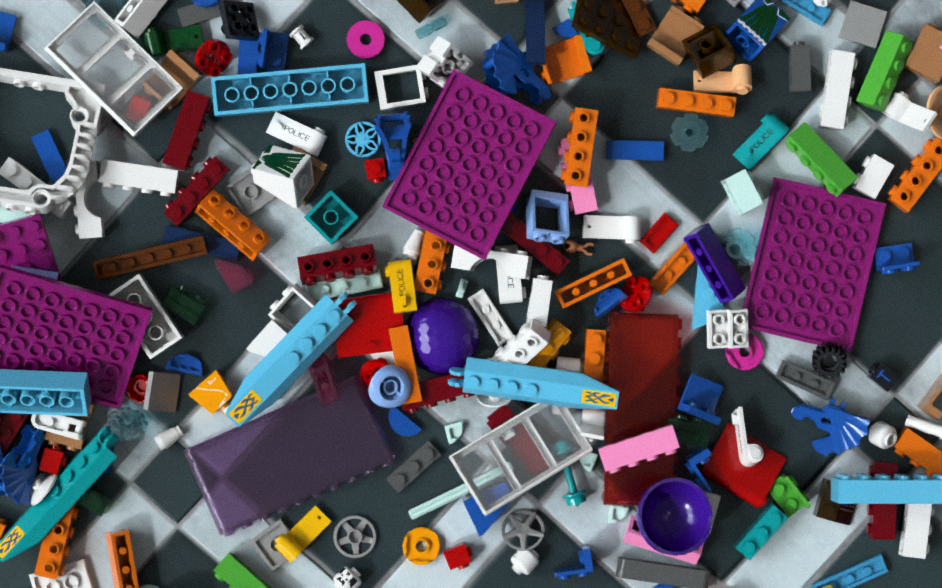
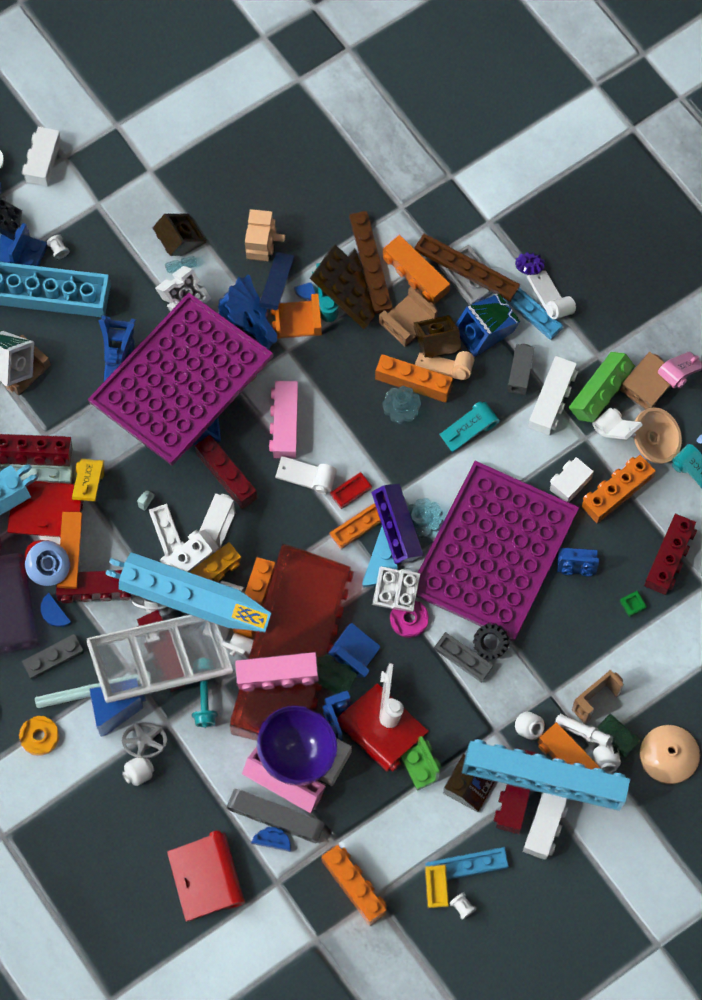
camera: 10 degrees right, 20 degrees down
white door [266,112,327,157] -> none
teal brick [304,190,359,245] -> none
medium azure wheel [345,121,381,157] -> none
dark pink tile [347,20,385,59] -> none
red brick [364,158,387,183] -> none
white window [374,65,429,111] -> none
white cone [403,230,425,260] -> none
dark purple piece [406,298,480,375] -> none
orange brick [414,230,450,295] -> none
red brick [443,542,474,570] -> none
light aqua tile [444,421,463,444] -> none
white arch [451,245,533,280] -> none
white door [495,245,526,304] -> none
light blue window [526,189,570,244] -> none
orange brick [554,258,632,309] -> none
blue bracket [554,544,594,580] -> none
orange brick [561,107,598,188] -> none
nougat arm [563,239,594,256] -> none
light aqua tile [579,448,598,472] -> none
blue tile [594,288,629,318] -> none
blue tile [606,140,664,161] -> none
light aqua tile [607,504,630,524] -> none
red plate [620,276,653,313] -> none
light aqua brick [720,169,764,215] -> none
teal brick [733,503,788,560] -> none
bright green brick [784,122,858,198] -> none
blue animal [791,398,870,457] -> none
light grey tile [838,0,887,49] -> none
black brick [867,362,899,392] -> none

